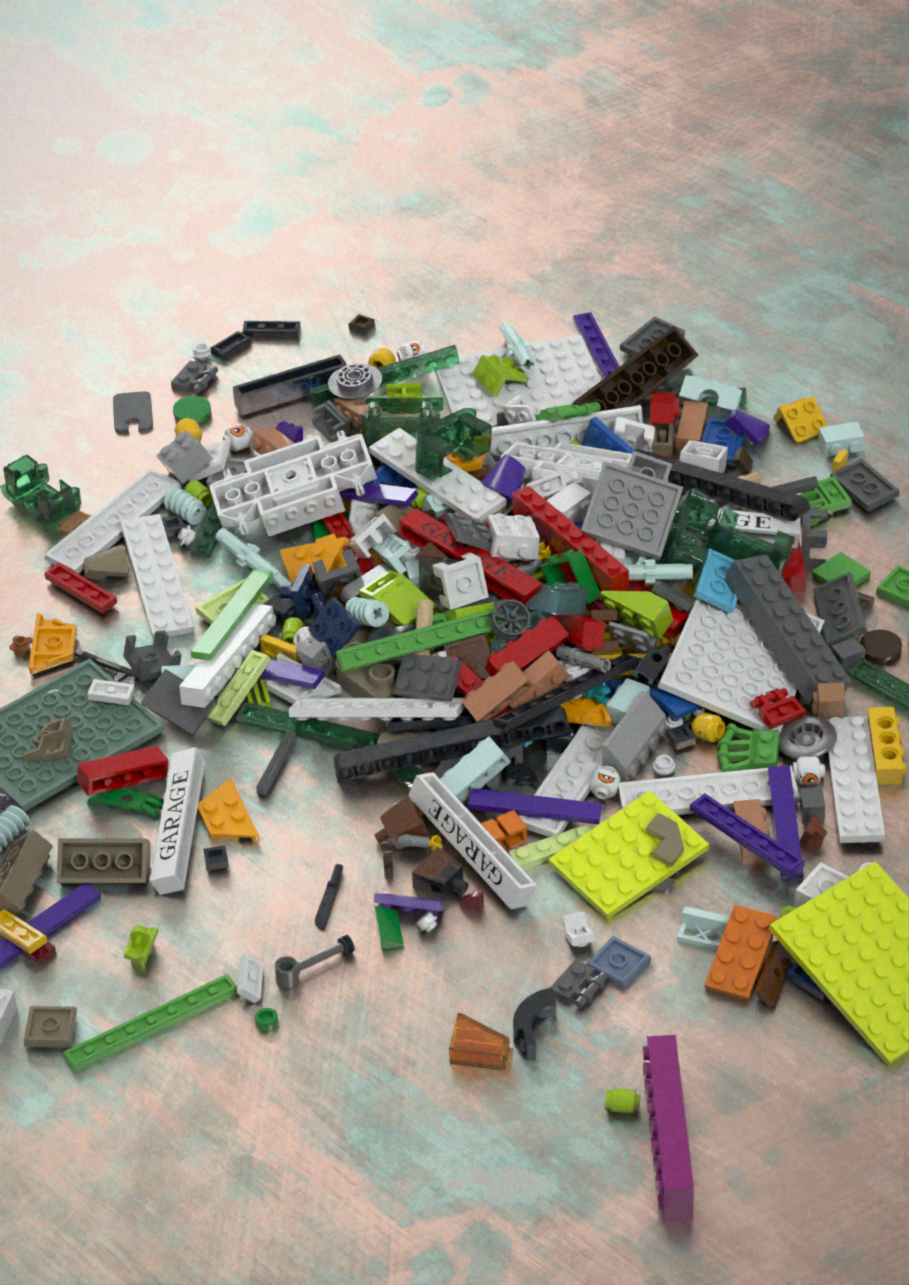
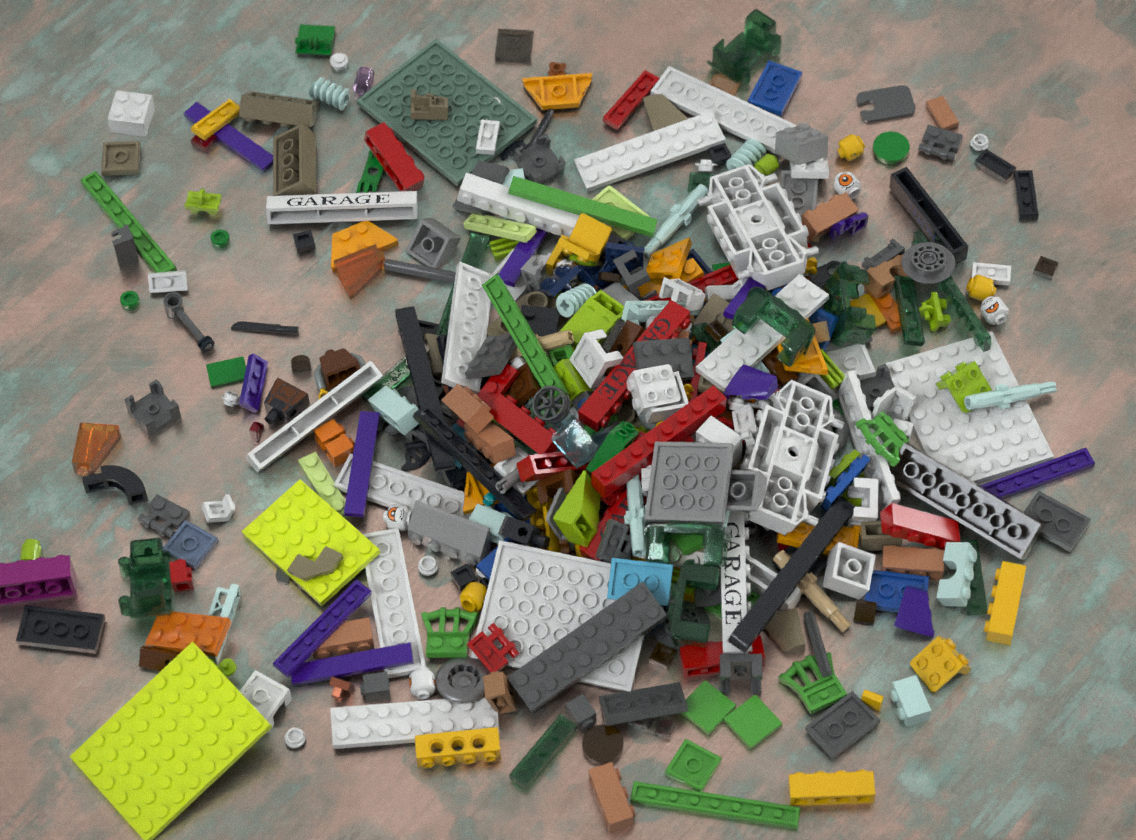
camera: 85 degrees right, 15 degrees up
none -> black plate [16,605,105,654]
none -> dark grey hinge [111,224,139,267]
none -> clear green container [118,538,172,619]
none -> dark grey panel [124,379,181,437]
none -> red brick [169,559,194,593]
none -> green tile [210,229,230,249]
none -> clear orange slope [334,245,385,299]
none -> light grey slope [406,218,461,269]
none -> yellow bracket [557,213,612,263]
none -> bright green tile [724,694,783,750]
none -> blue plate [748,61,802,116]
none -> nougat tile [926,96,959,130]
none -> white plate [972,262,1011,286]
none -> yellow brick [984,561,1026,645]

